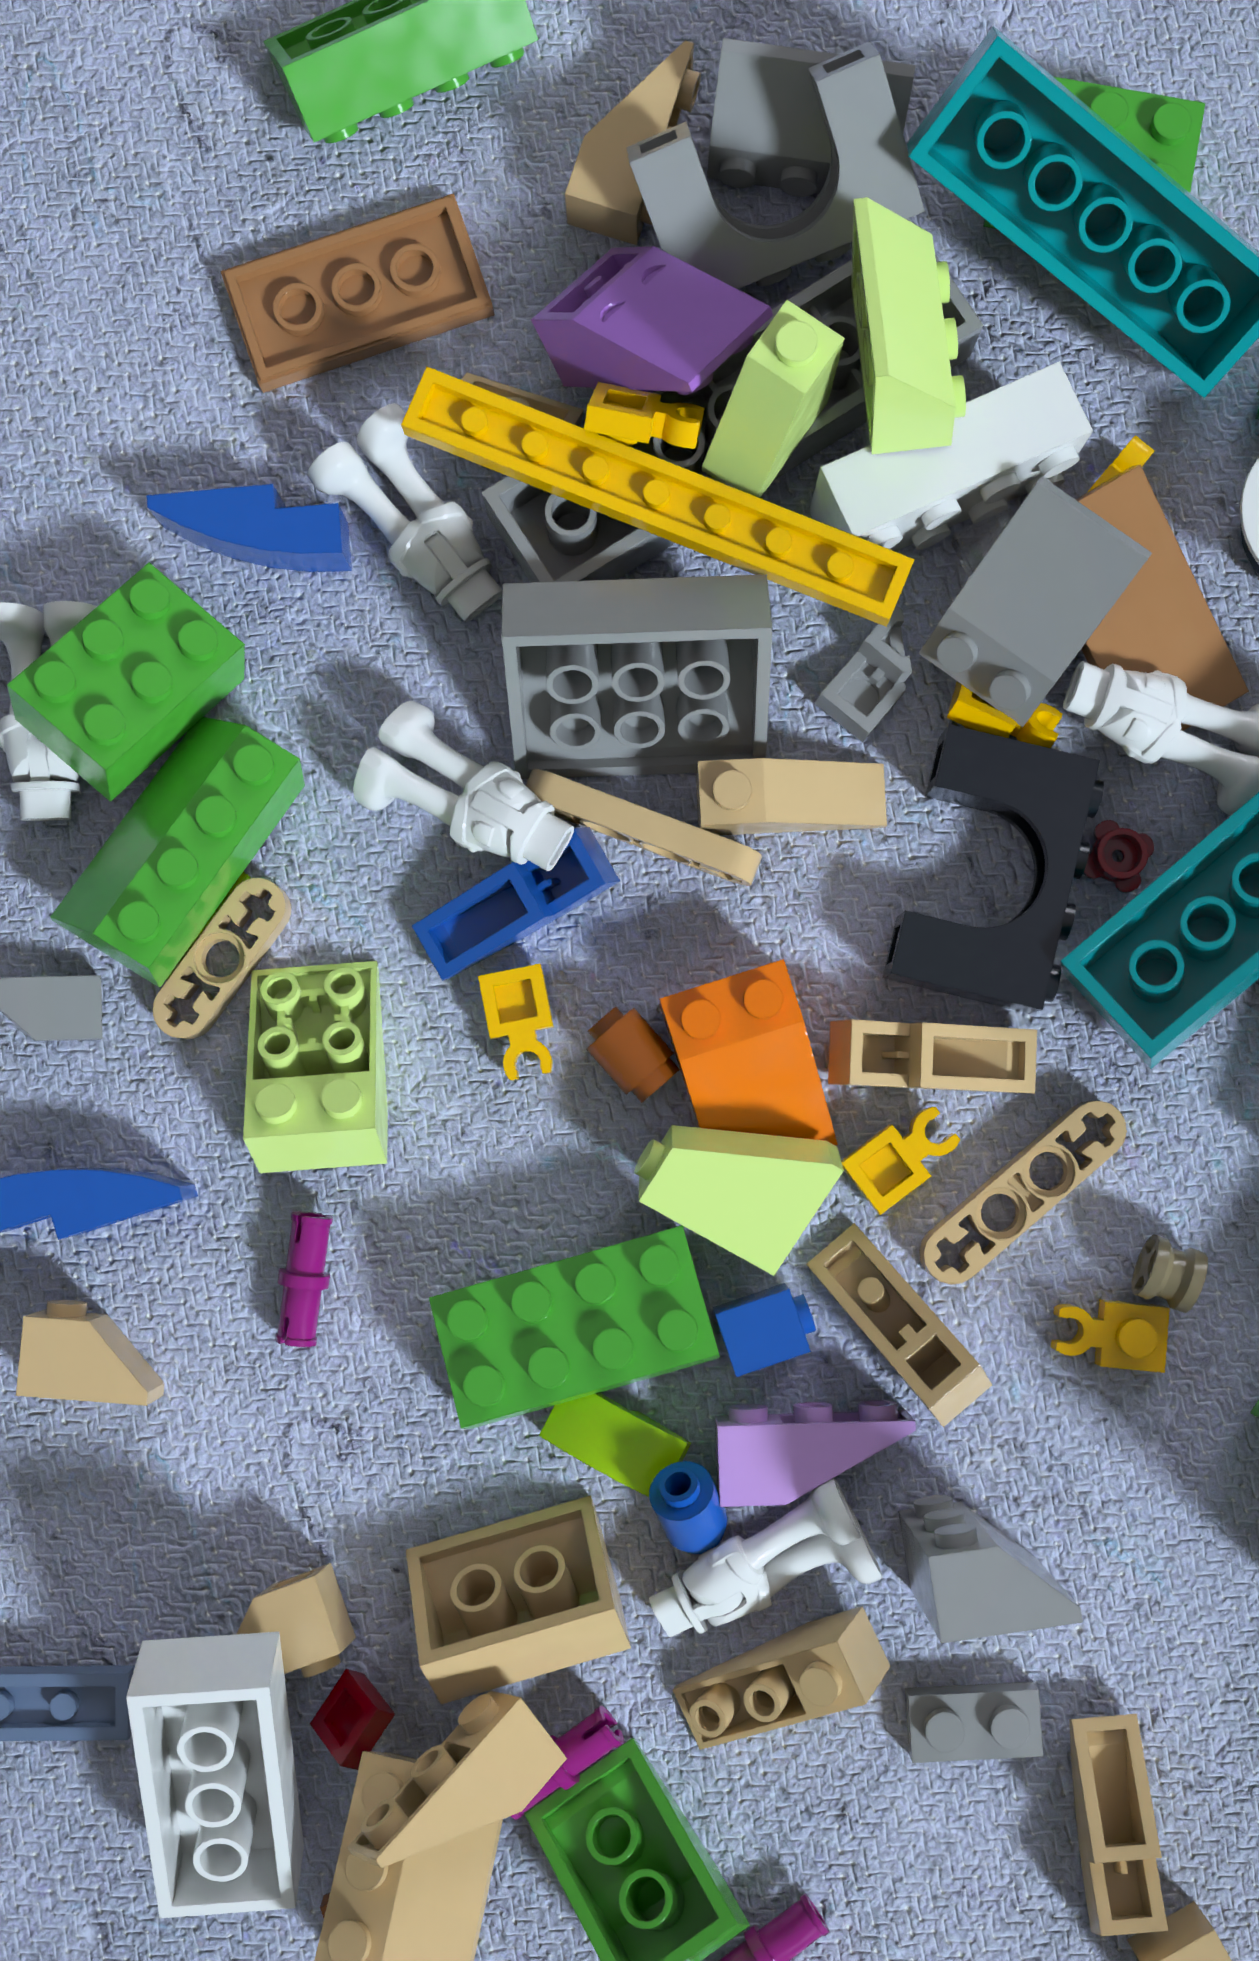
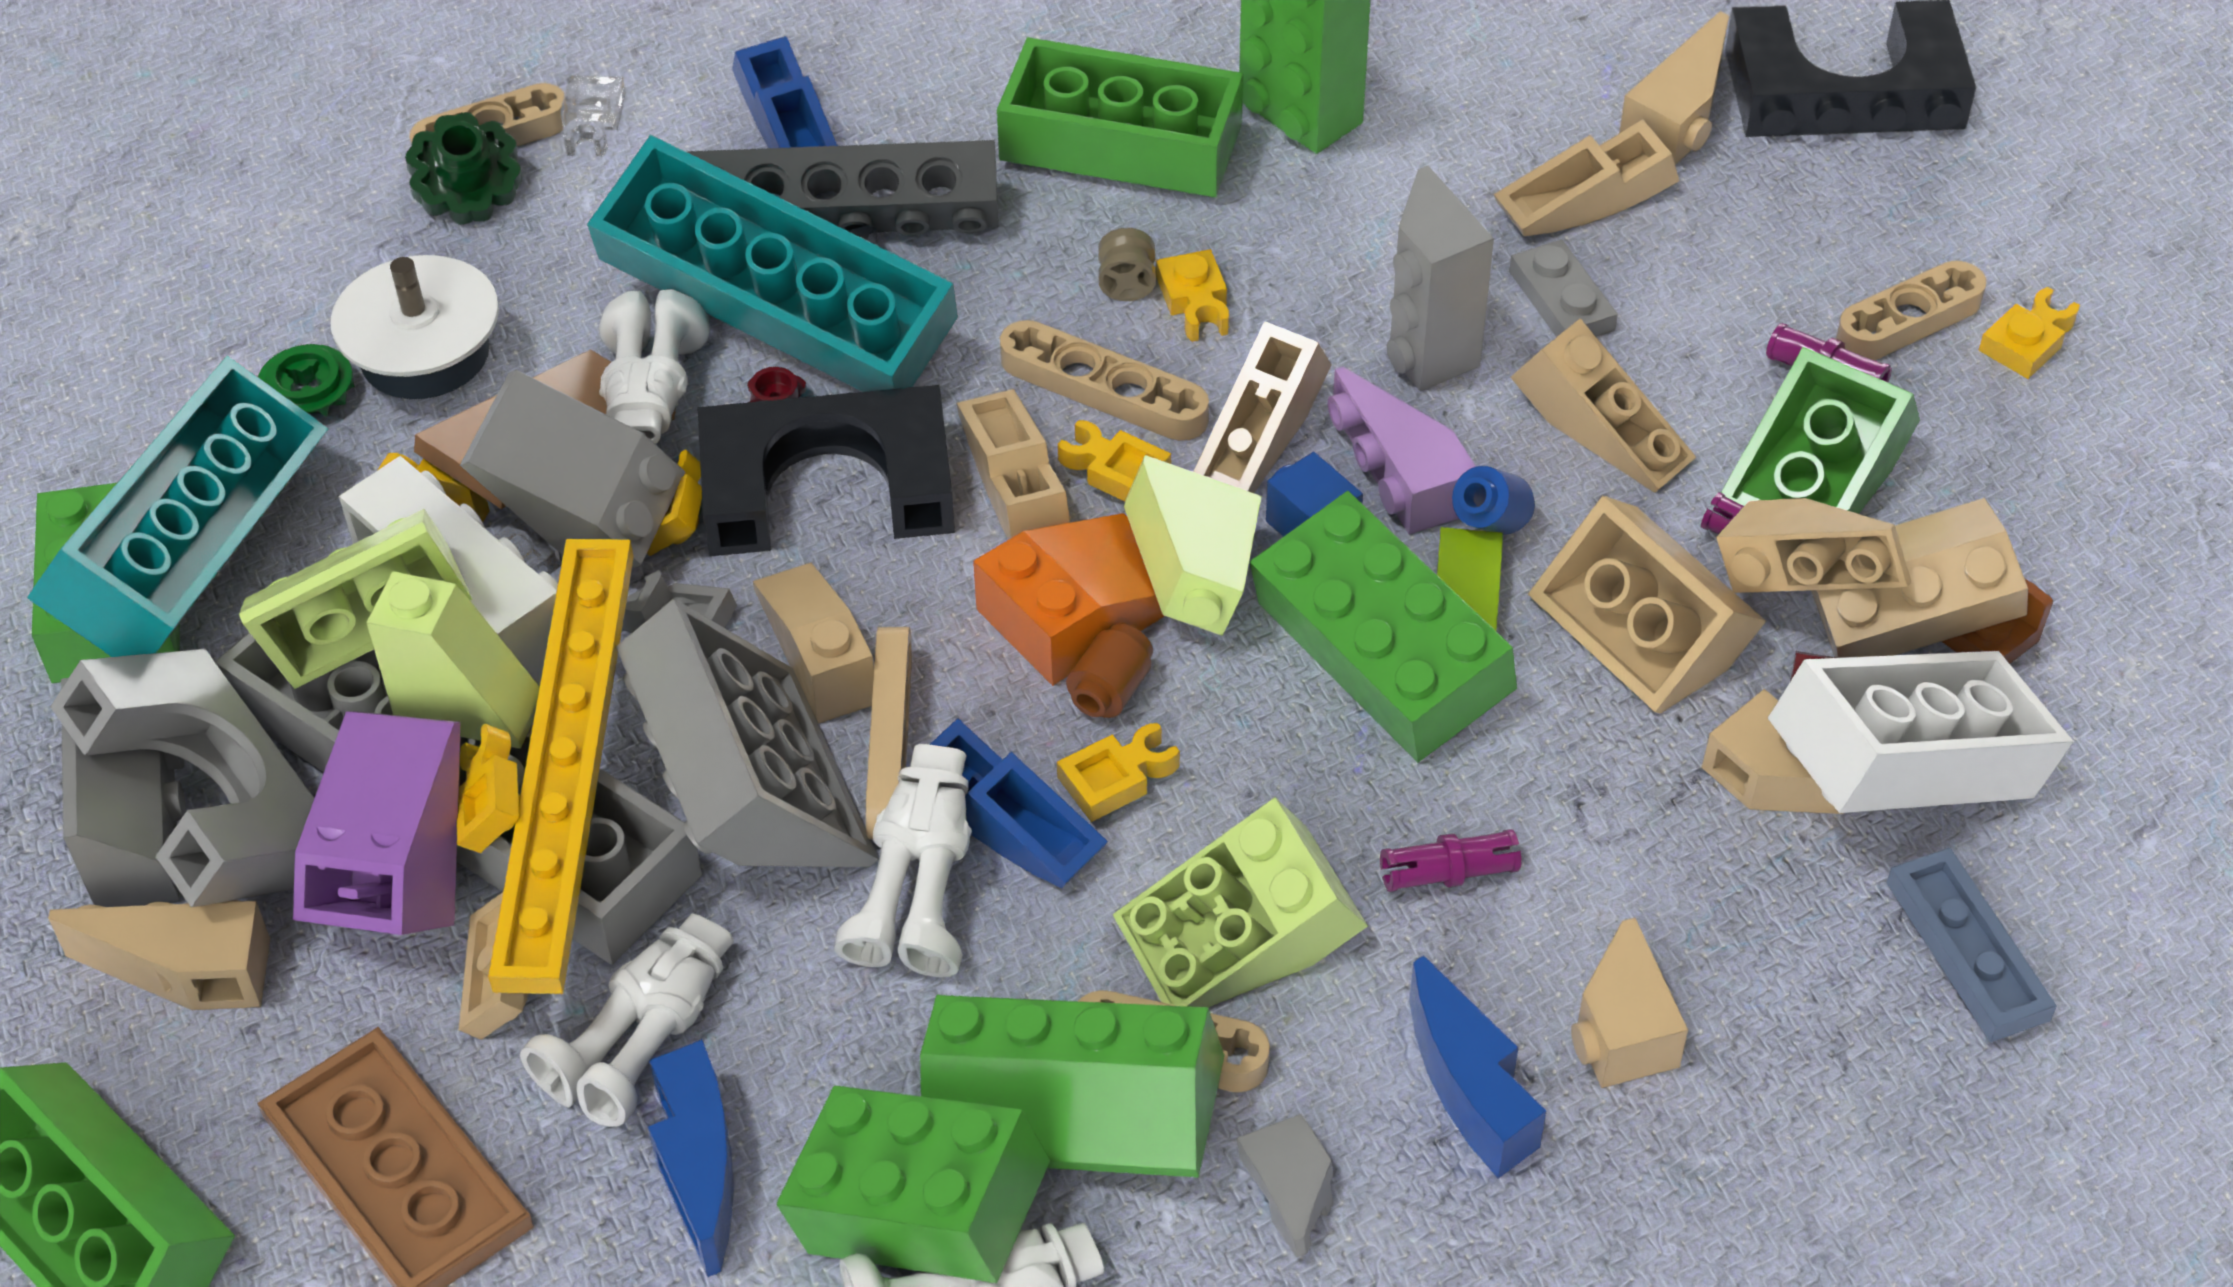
camera: 115 degrees left, 35 degrees down
white piece [649,1478,883,1637] -> none

